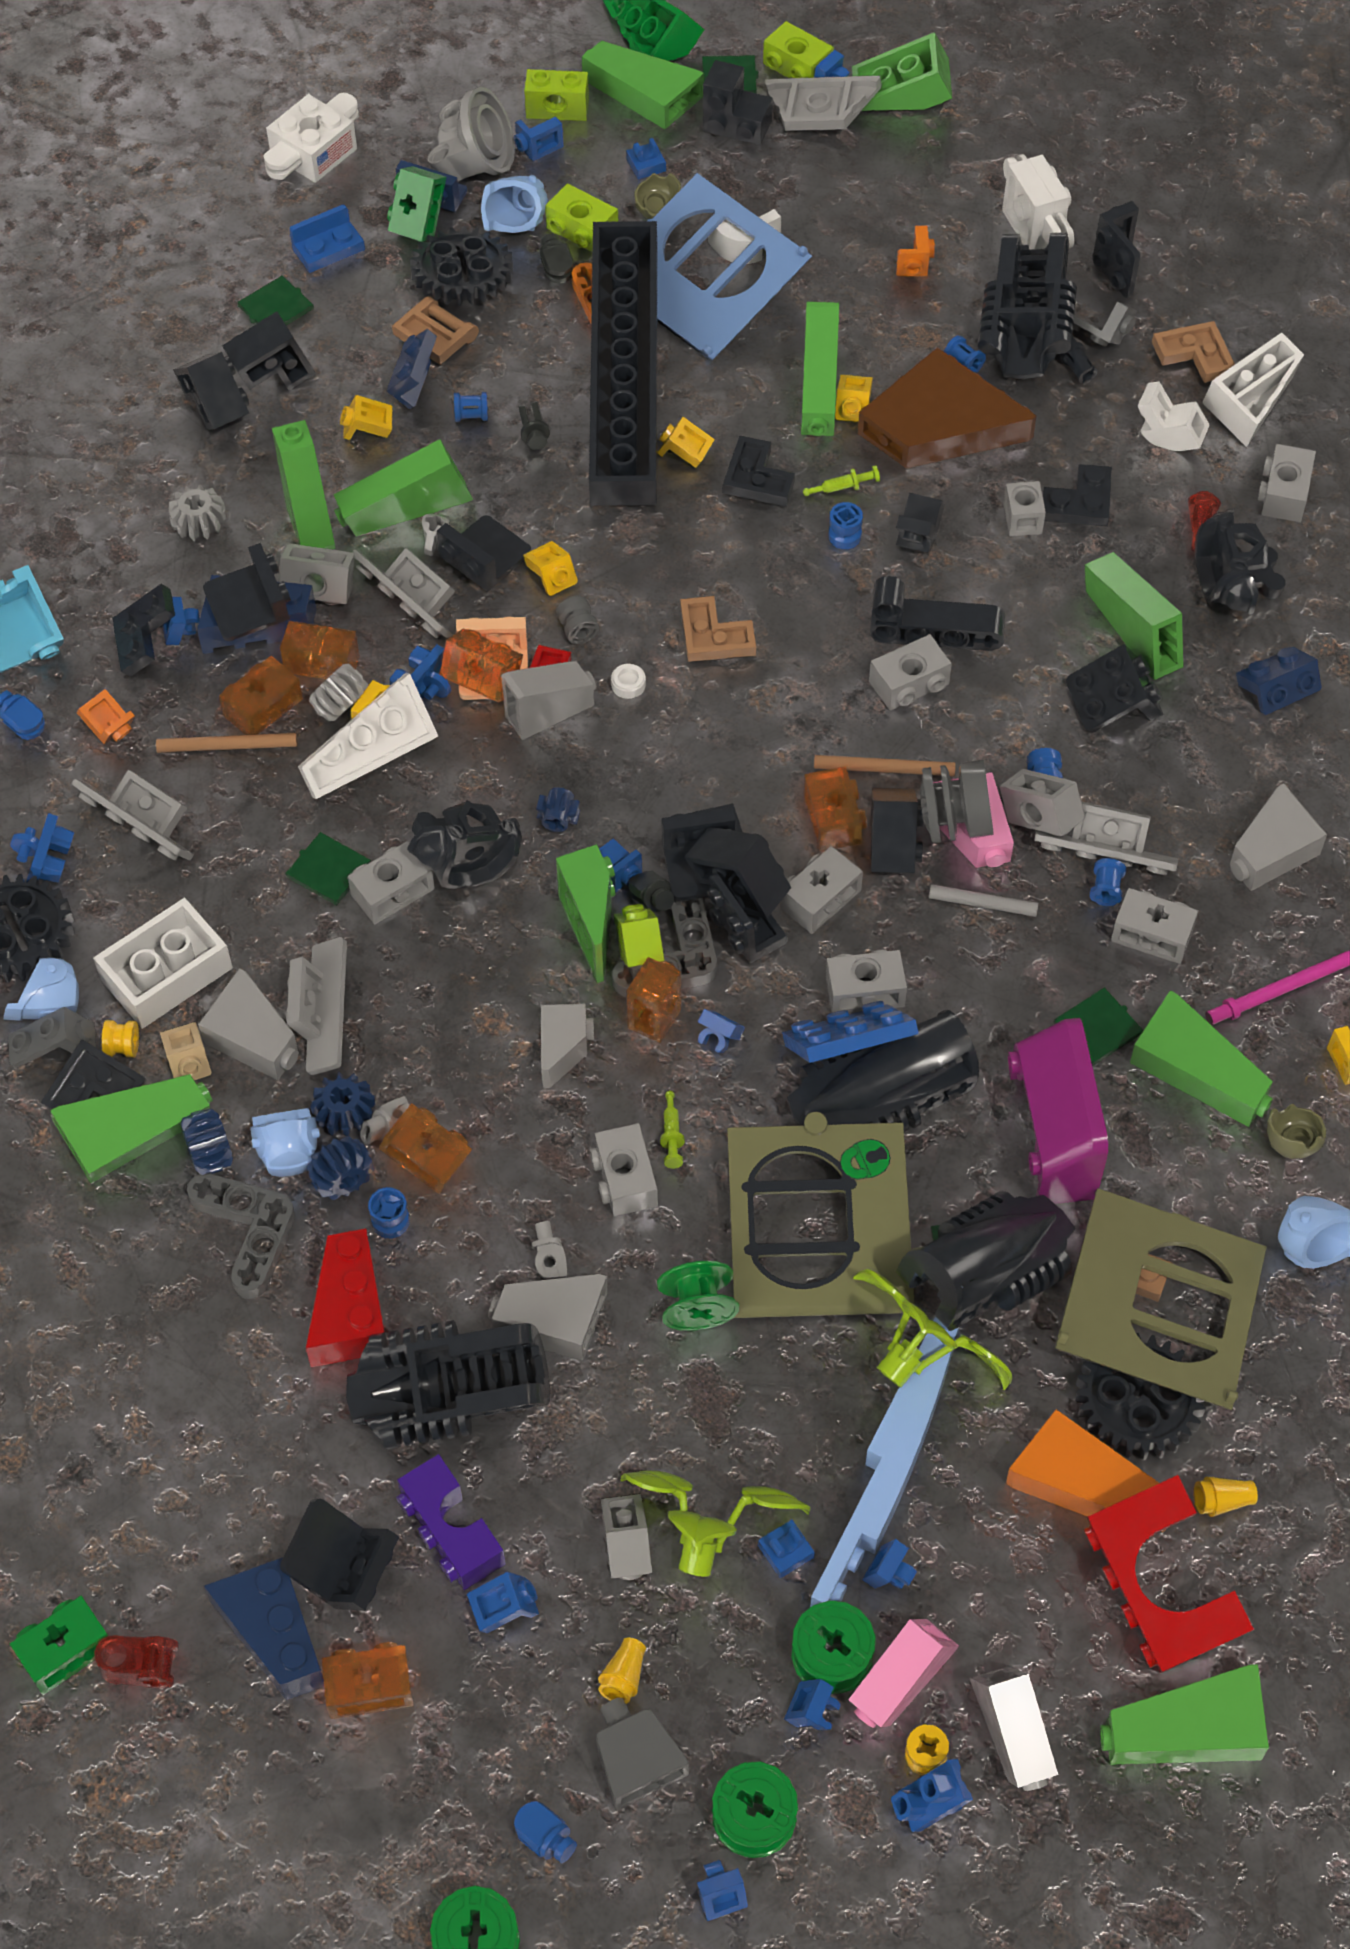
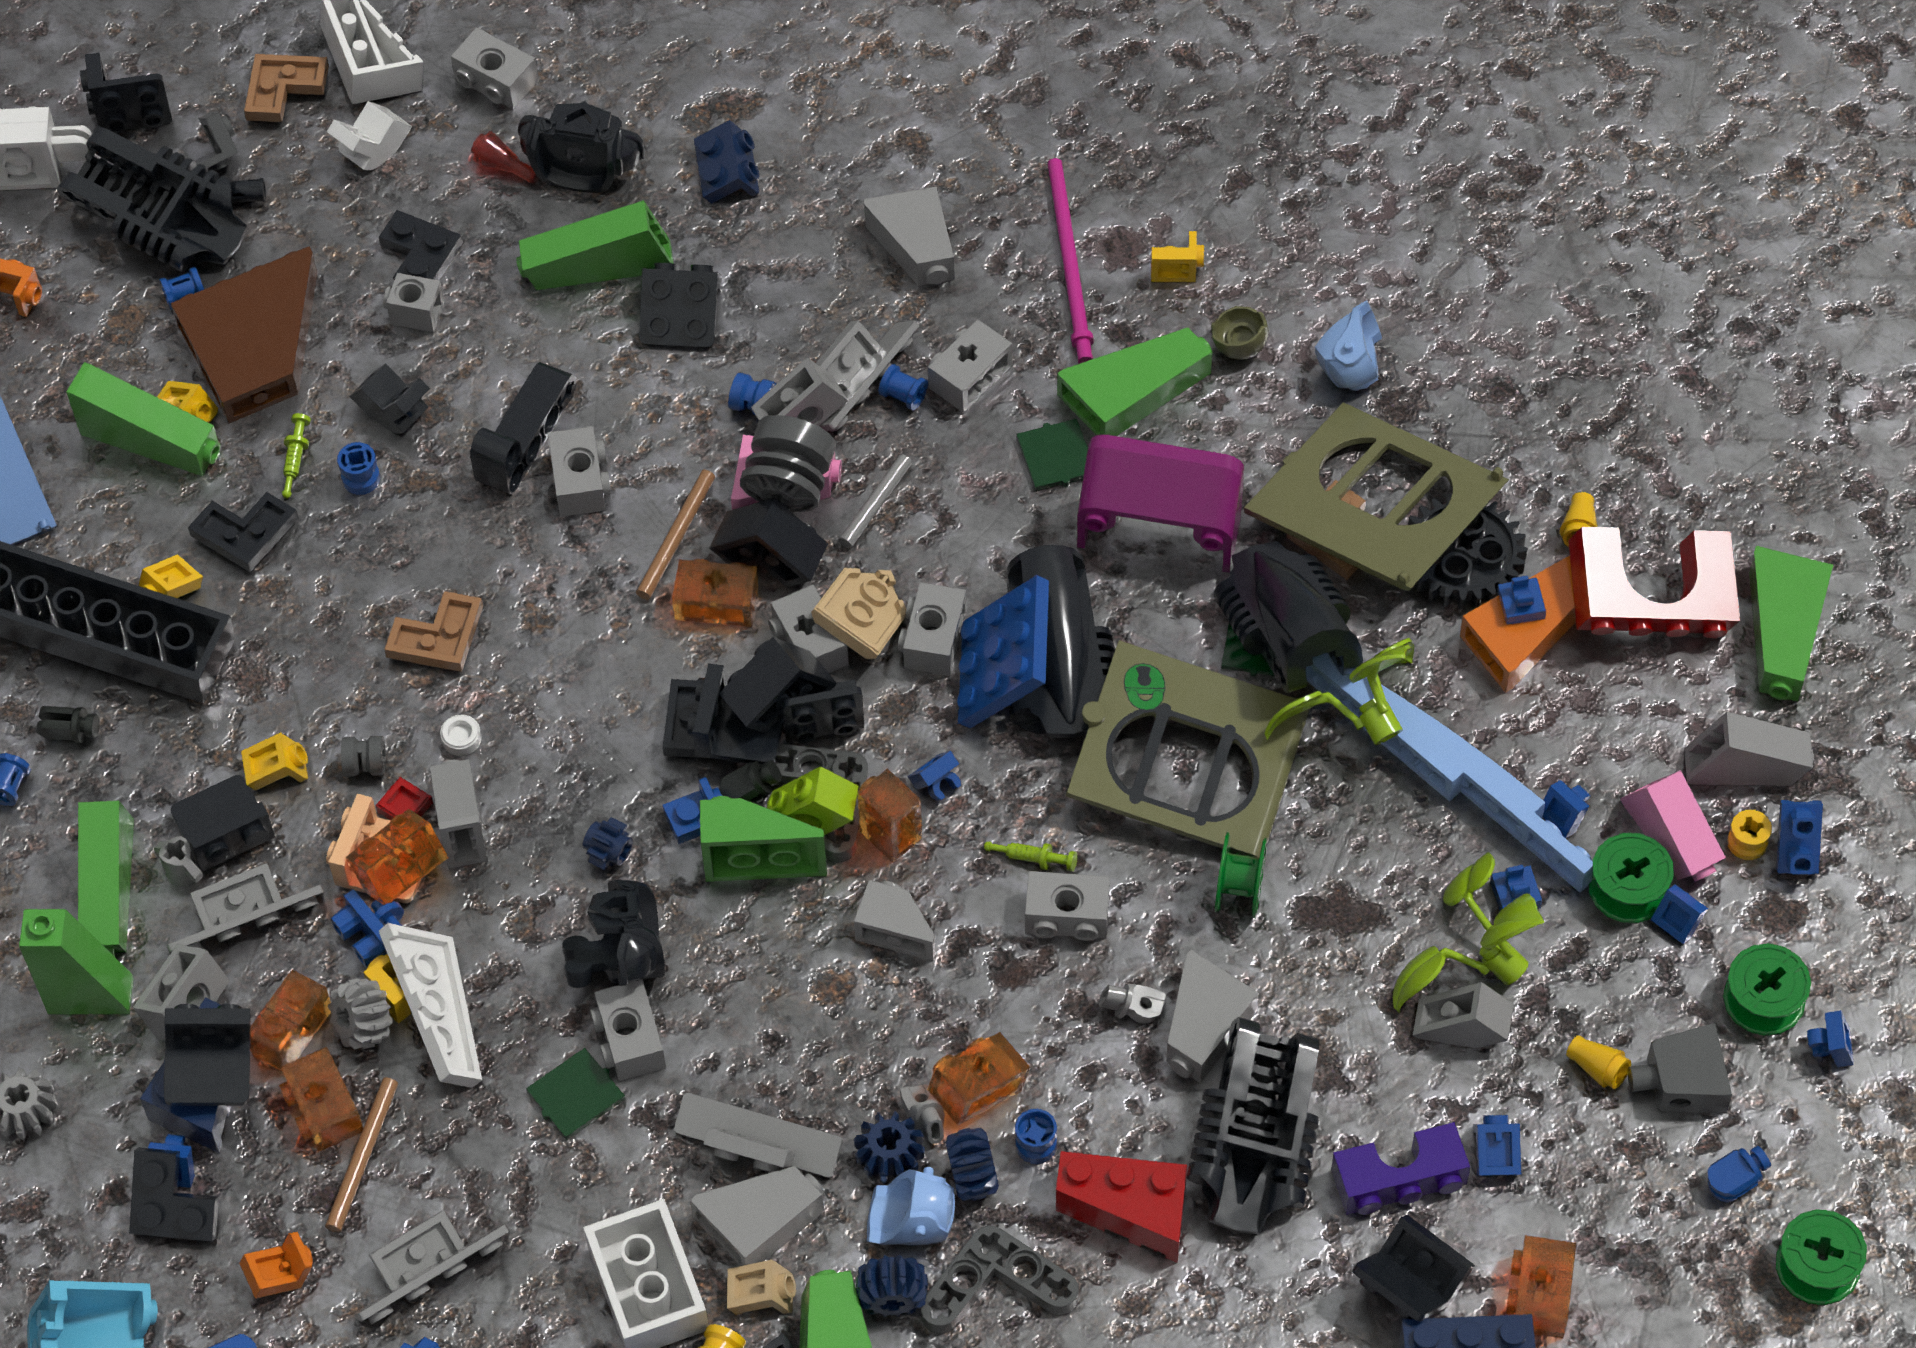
camera: 70 degrees left, 0 degrees up
none -> tan tile [811,568,906,659]
none -> blue tile [1498,575,1546,625]

